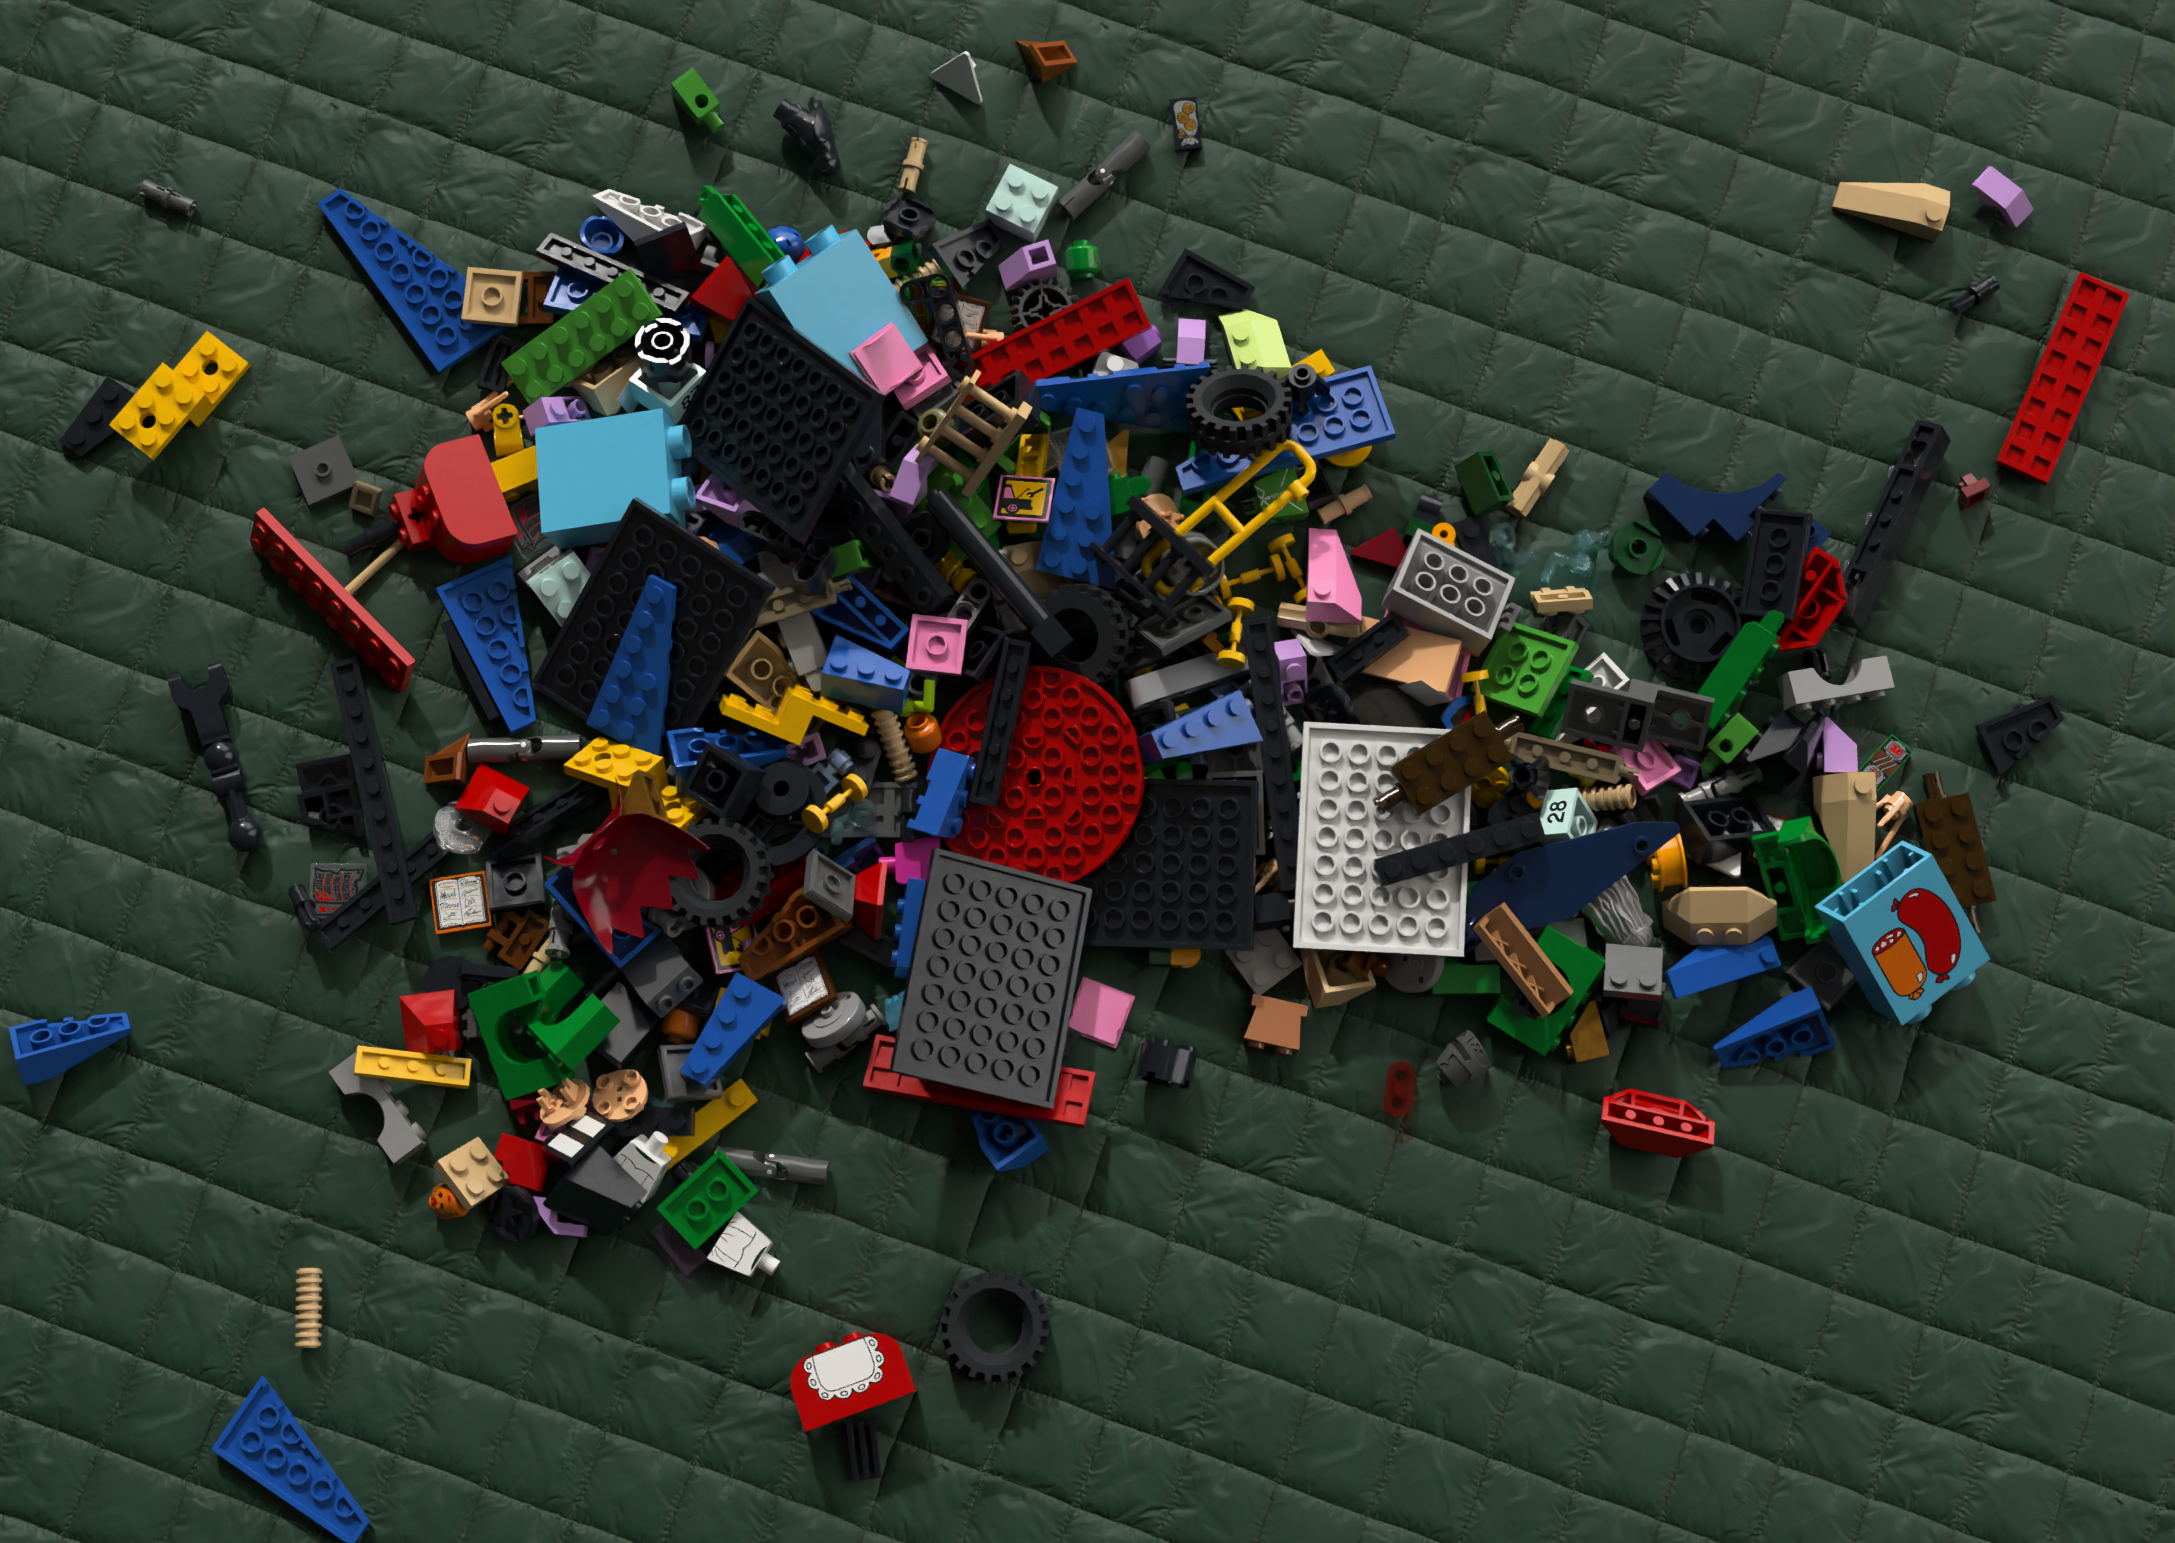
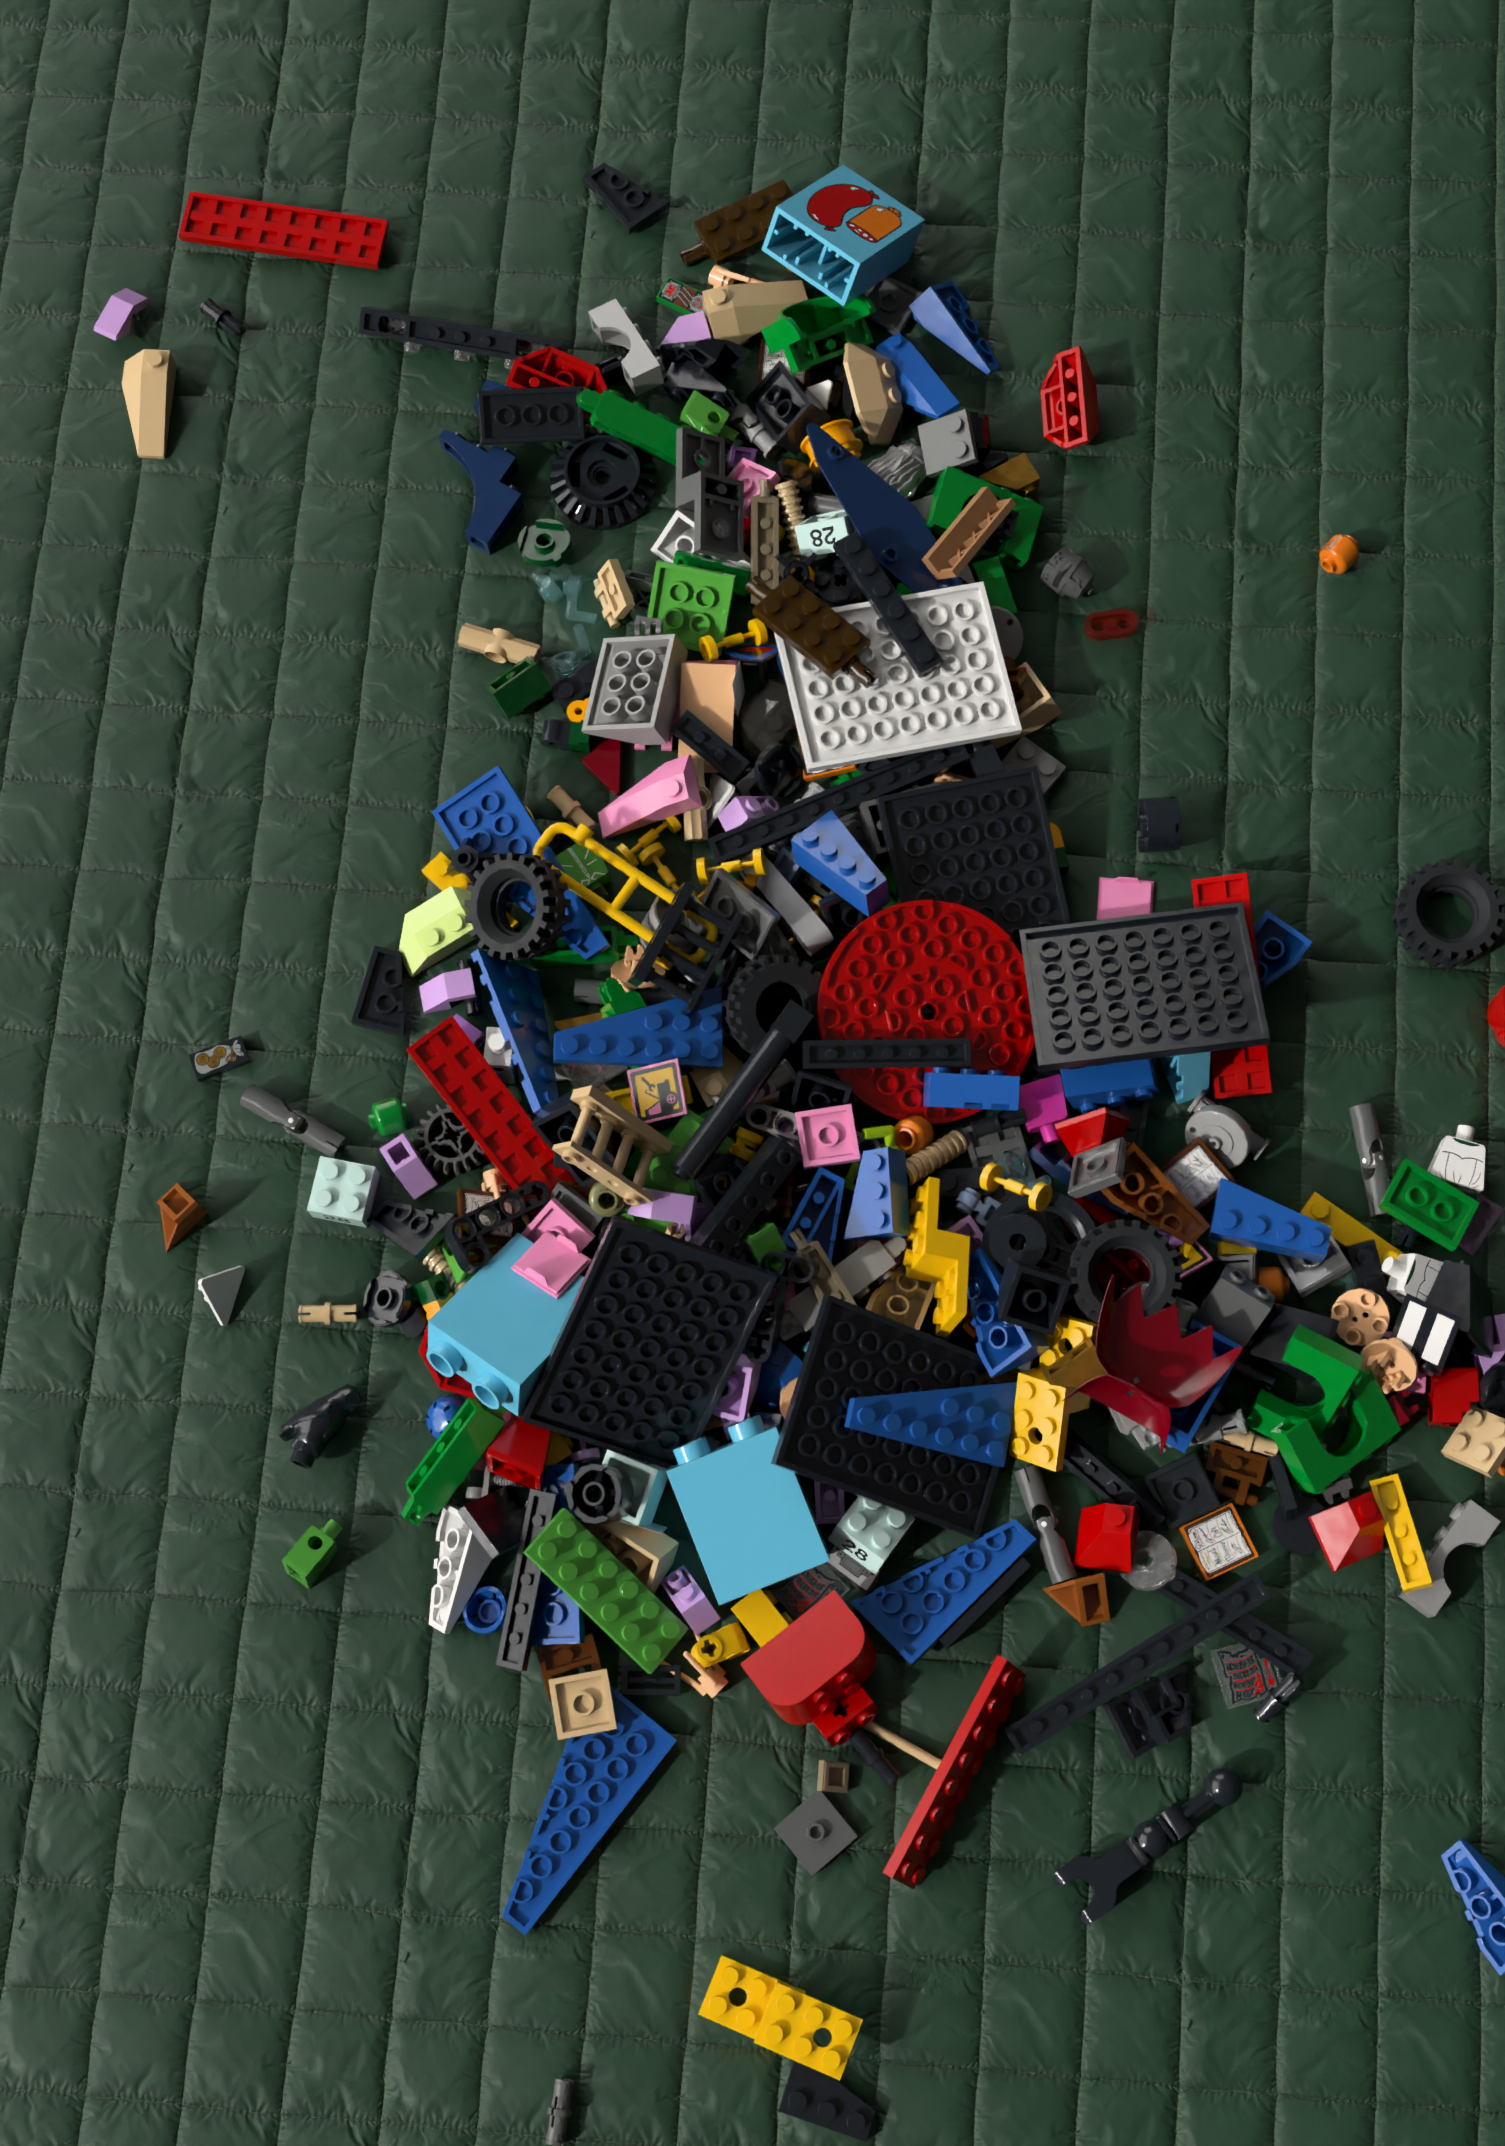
camera: 100 degrees left, 5 degrees down
nougat hips [1243,994,1309,1056] -> none
dark red tile [1957,473,1991,510] -> none
none -> orange head [1319,534,1359,574]

